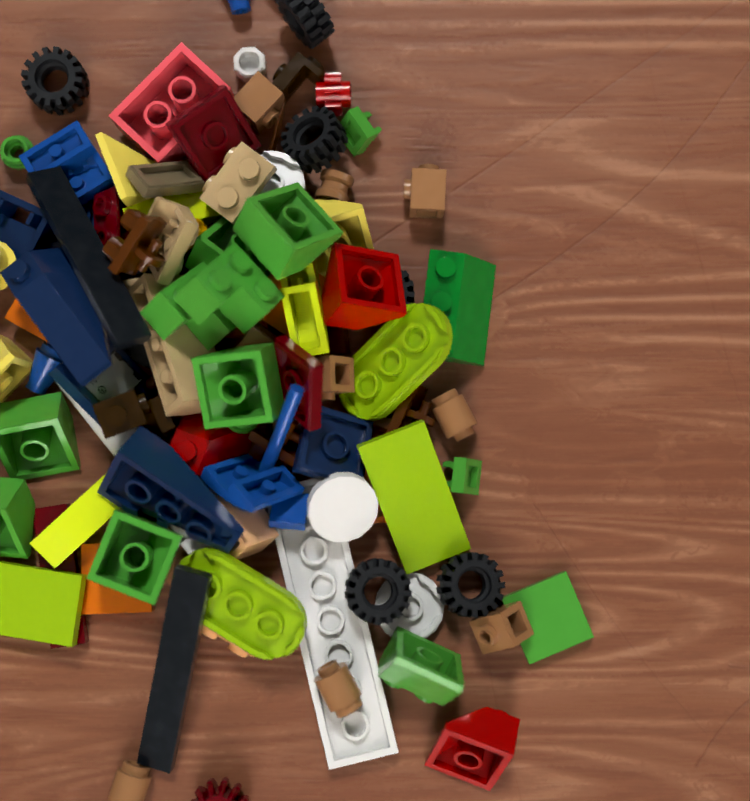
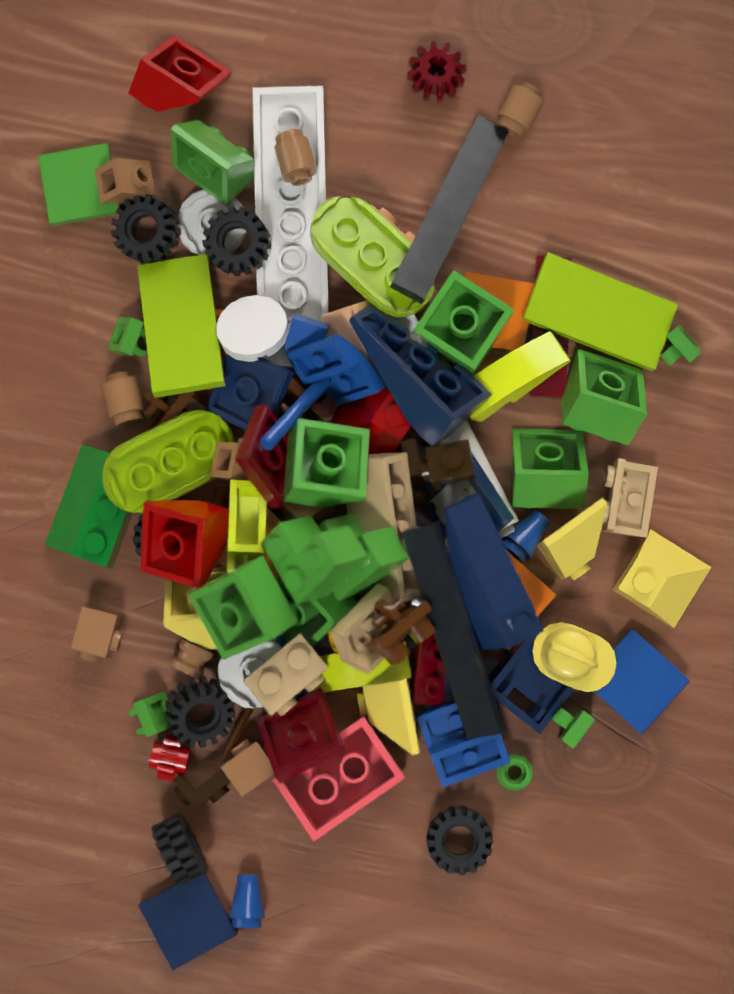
camera: 170 degrees left, 0 degrees up
dark tan tile [125,160,205,199] -> none
white tile [233,47,267,83] -> none

